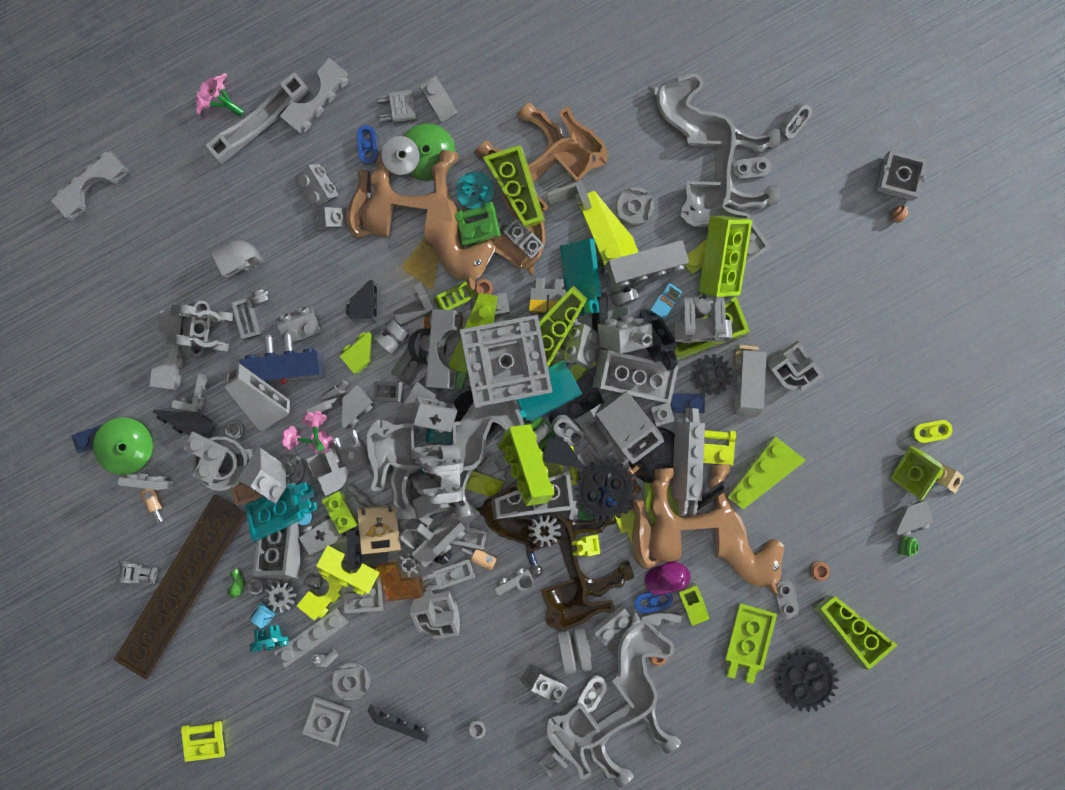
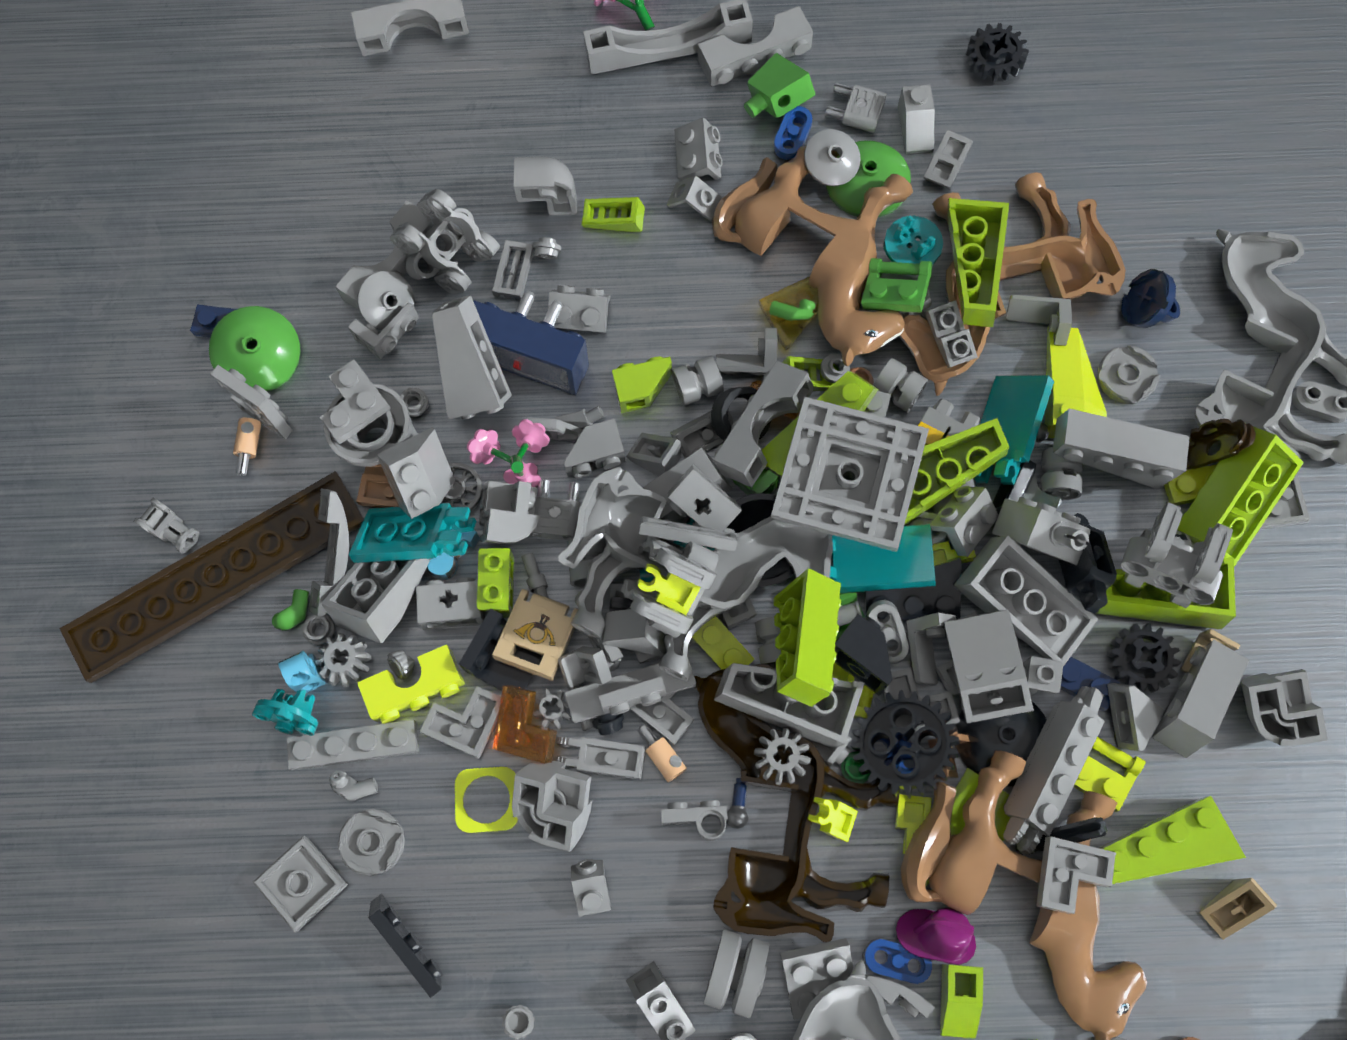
camera: 30 degrees right, 15 degrees down
black slope [153,410,218,439] -> none
neon yellow plate [181,721,225,762] -> none
neon yellow arch [316,545,379,596] -> none
black slope [346,280,378,322] -> none
medium azure leg [649,283,682,321] -> none
none -> light grey slope [309,488,349,617]
none -> light grey dish [357,271,414,330]
none -> neon yellow piece [455,767,518,833]
none -> light grey bracket [571,859,611,917]
none -> lime slope [581,197,645,232]
none -> neon yellow plate [637,564,701,615]
none -> light grey tile [639,516,738,552]
none -> bright green torso [744,53,816,118]
none -> bright green arm [769,299,815,321]
none -> light grey plate [820,353,850,383]
none -> light grey wheel [873,358,928,413]
none -> light grey slope [923,130,973,189]
none -> black gear [966,23,1029,82]
none -> light grey plate [1036,836,1116,914]
none -> light grey slope [1107,683,1165,751]
none -> dark blue tile [1121,269,1180,328]
none -> dark brown piece [1186,419,1256,470]
none -> tan slope [1199,878,1277,940]

